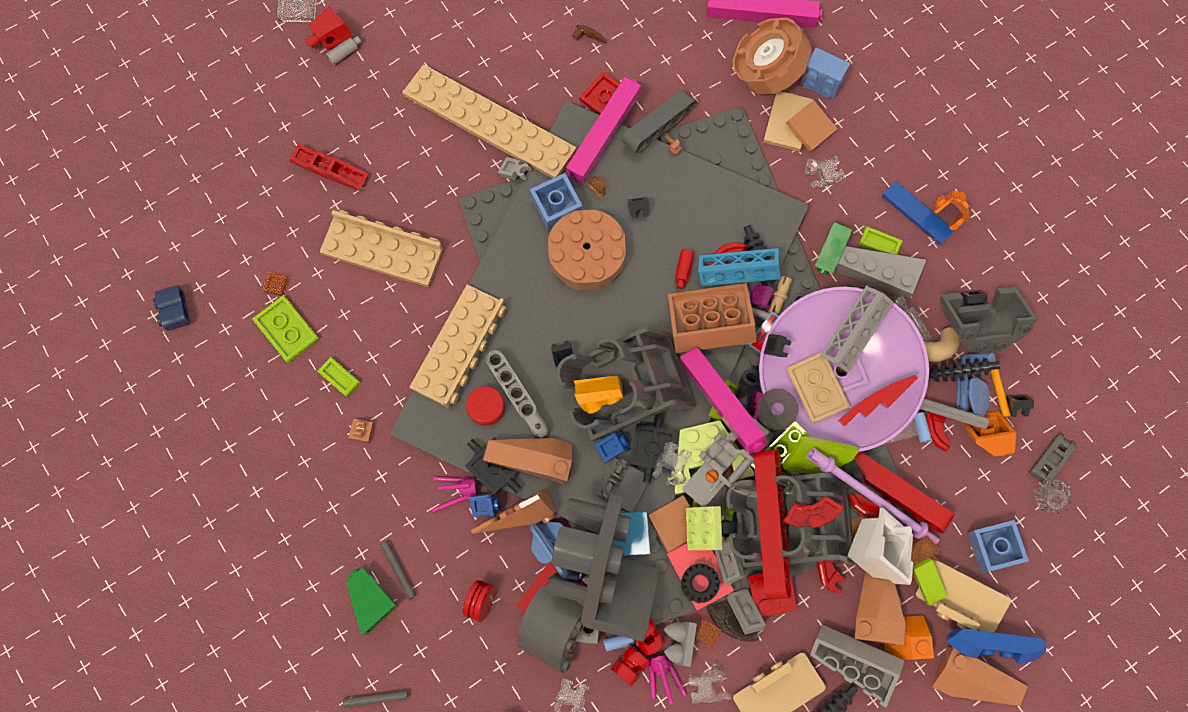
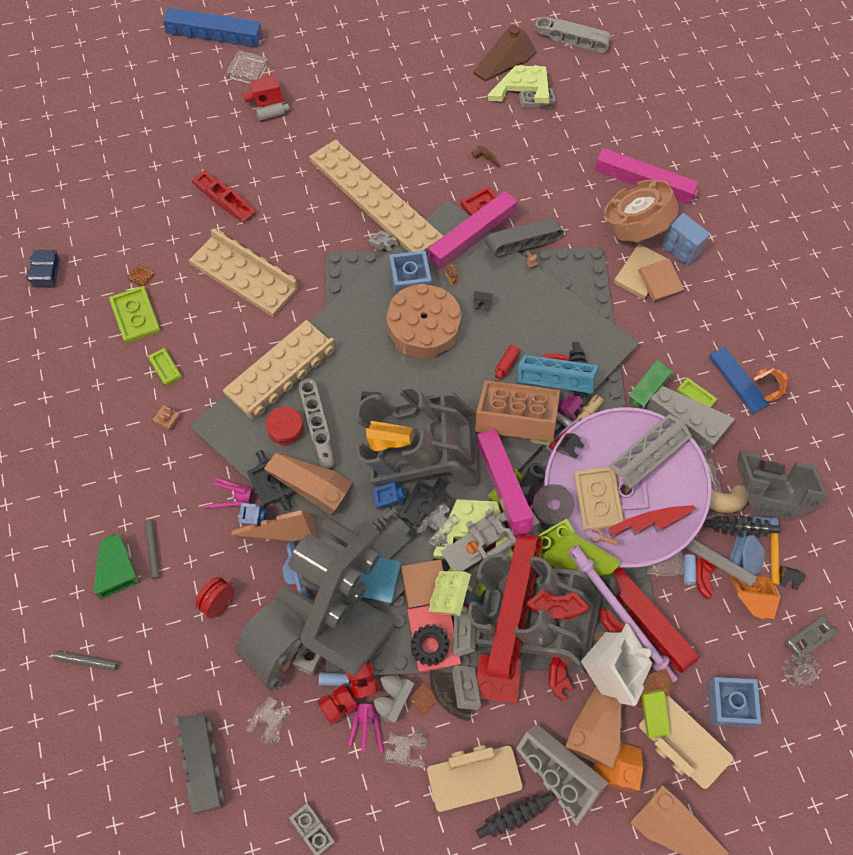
camera: 10 degrees right, 10 degrees down
clear animal [804,155,845,188] -> none
blue brick [947,629,1047,663] -> none
none -> nougat hand [589,529,619,546]

